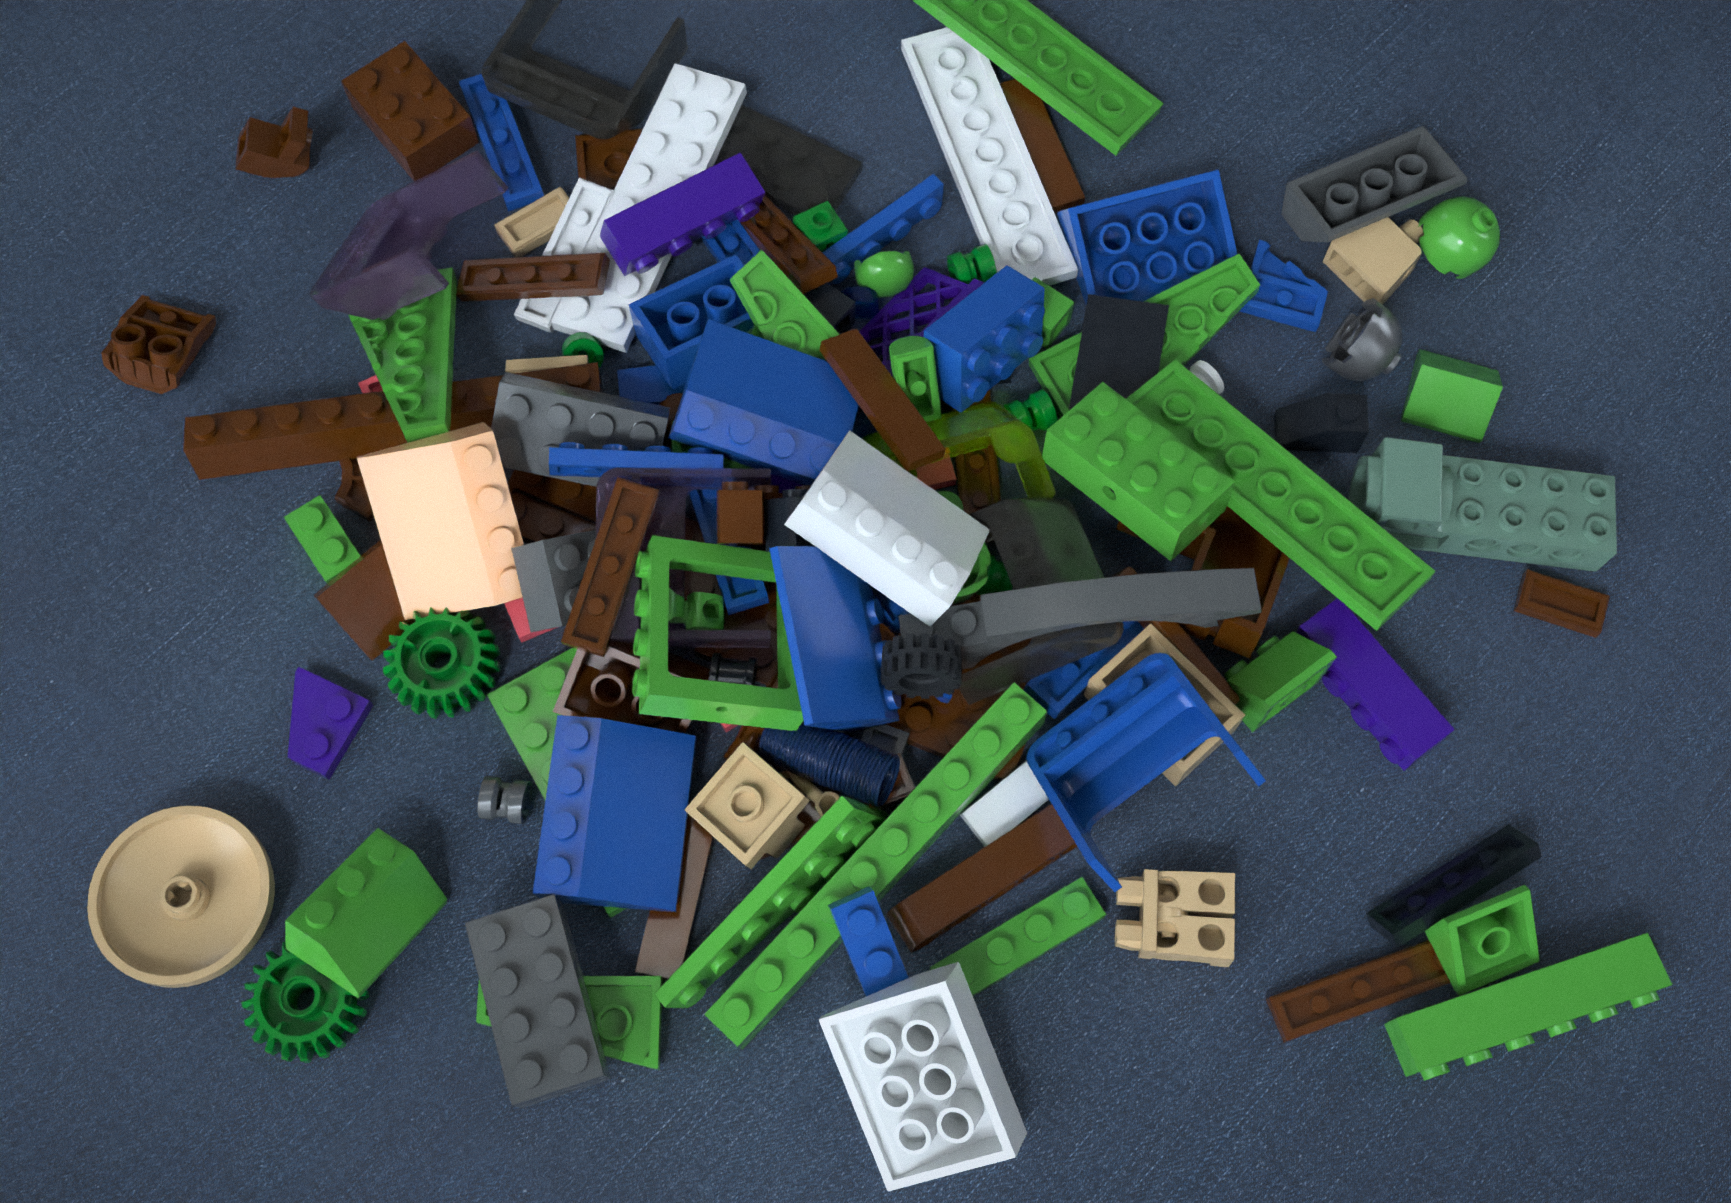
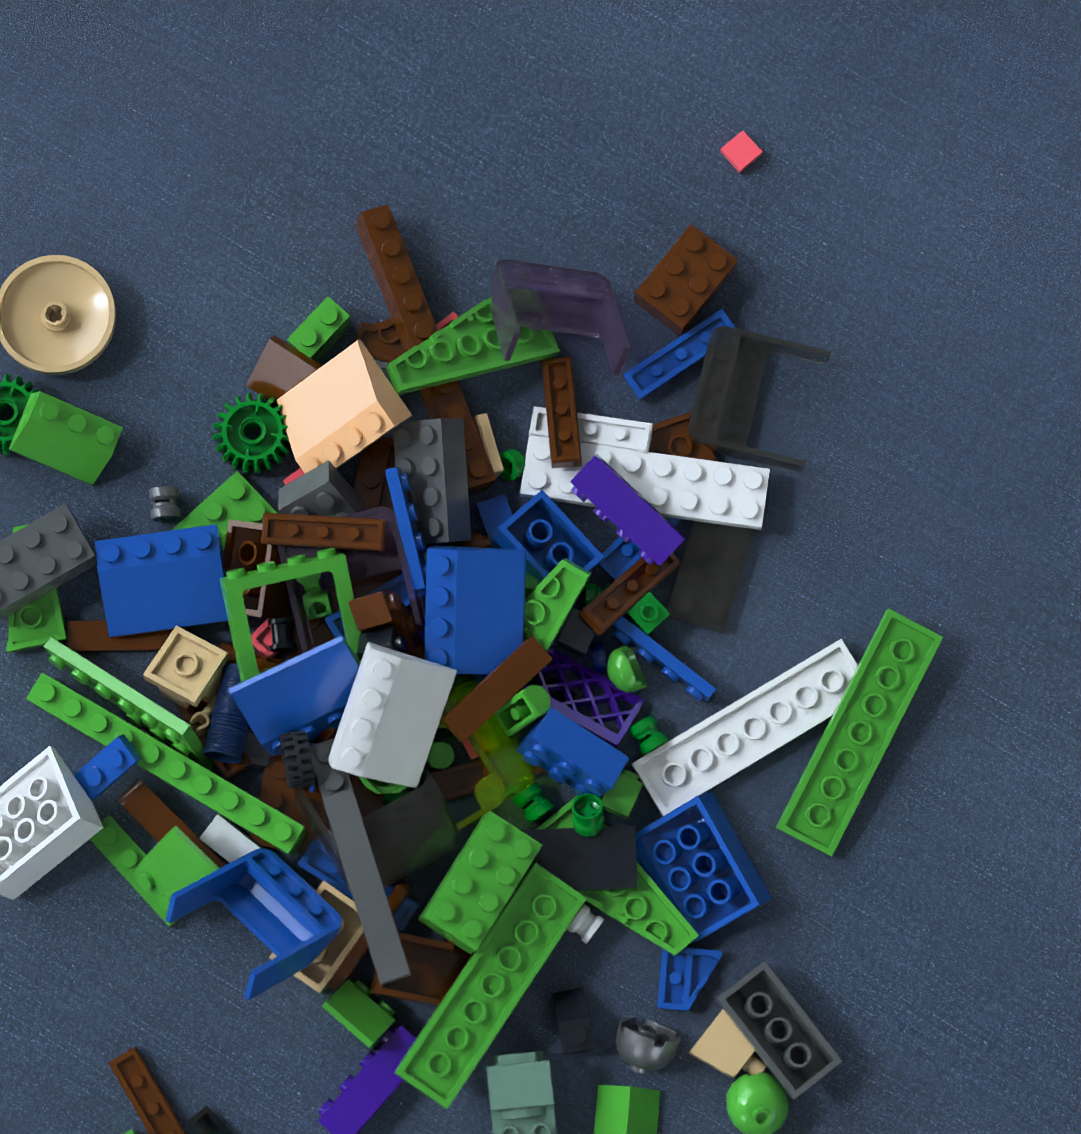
camera: 75 degrees right, 10 degrees up
reddish brown slope [101,295,216,394] -> none
reddish brown brick [235,106,313,178] -> none
dark purple wing [287,667,374,780] -> none
tan tile [494,186,569,257] -> none
reddish brown tile [999,79,1085,214] -> none
tan hips [1115,869,1235,967] -> none
none -> bright green slope [131,826,220,912]
none -> green wheel [572,793,604,837]
none -> coral tile [720,130,763,173]

